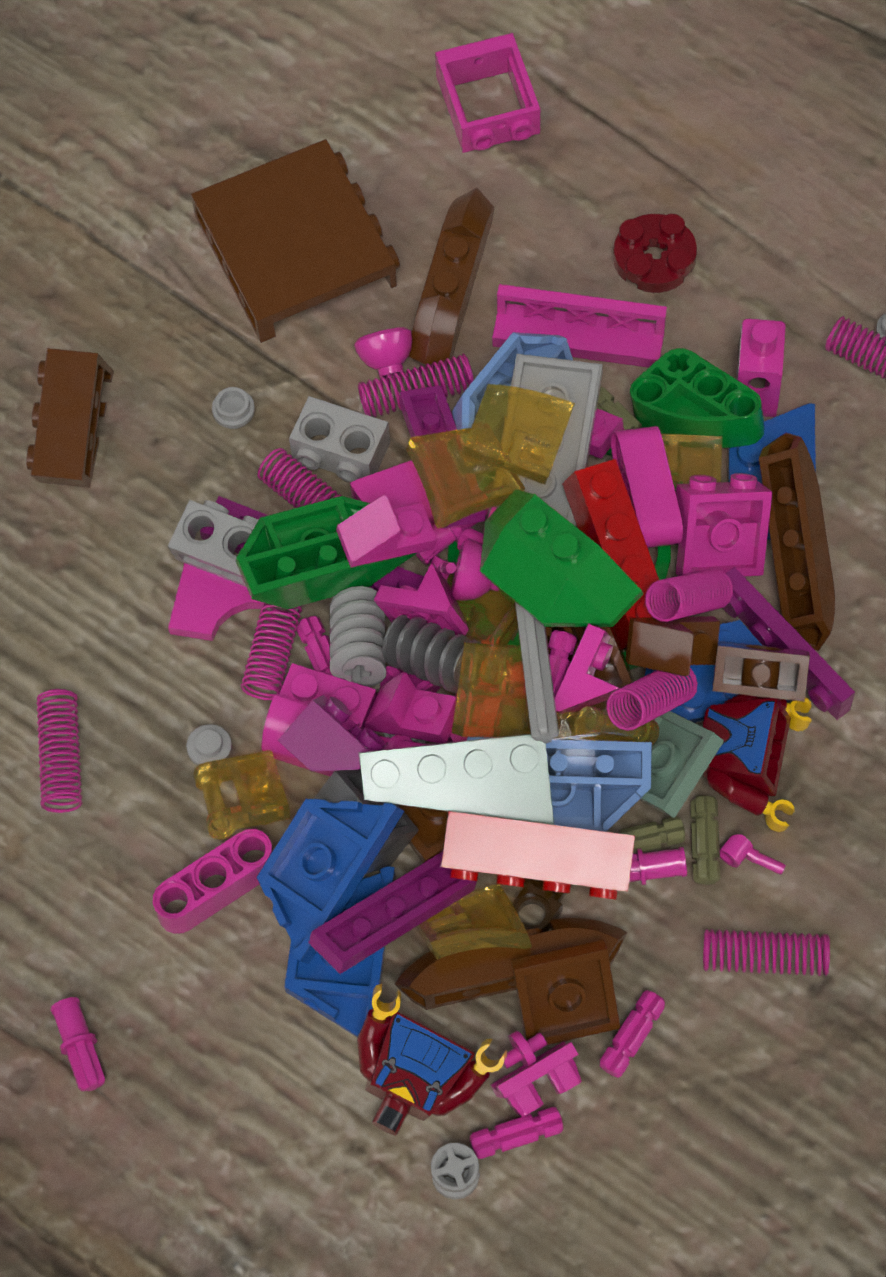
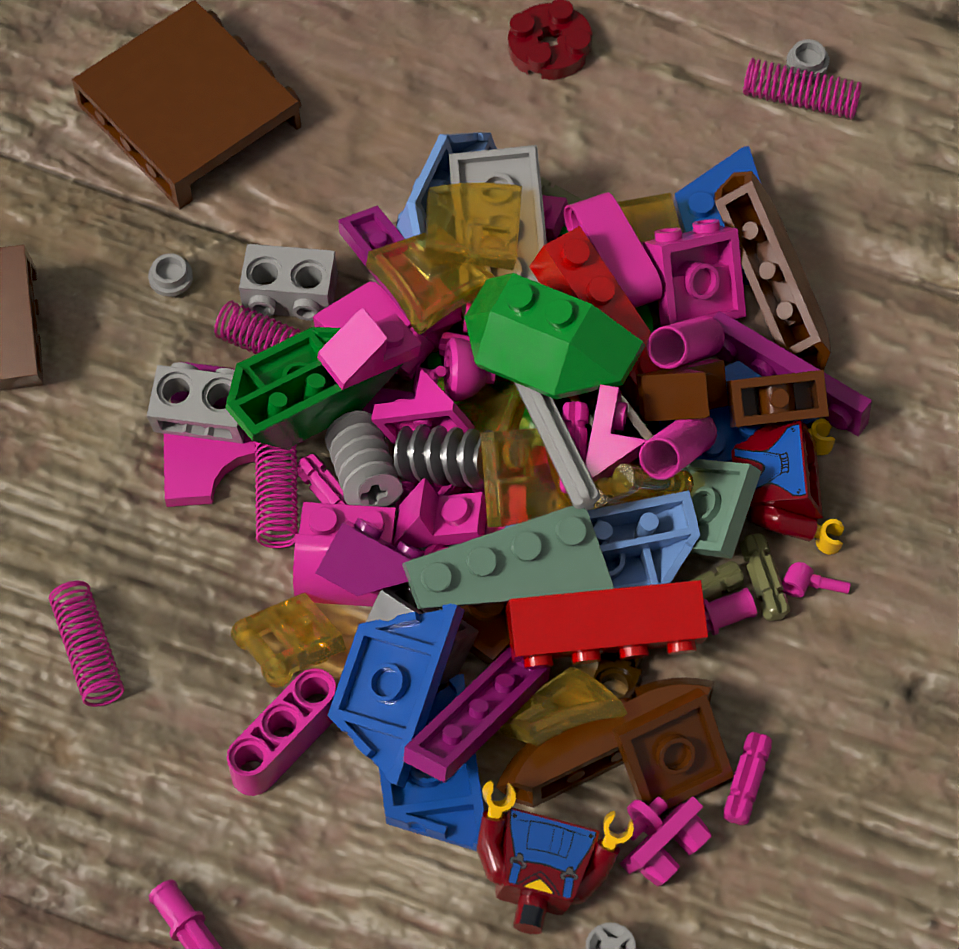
camera: 15 degrees left, 5 degrees down
light grey plate [186,724,232,769] -> none
dark pink brick [354,327,412,378] -> none
dark pink piece [358,353,474,418] -> none
reddish brown brick [409,188,495,365] -> none
dark pink axle [470,1107,563,1159] -> none
dark pink fence [492,284,667,368] -> none
green beam [630,348,765,448] -> none
dark pink piece [703,929,830,976] -> none
dark pink torso [736,319,786,417] -> none

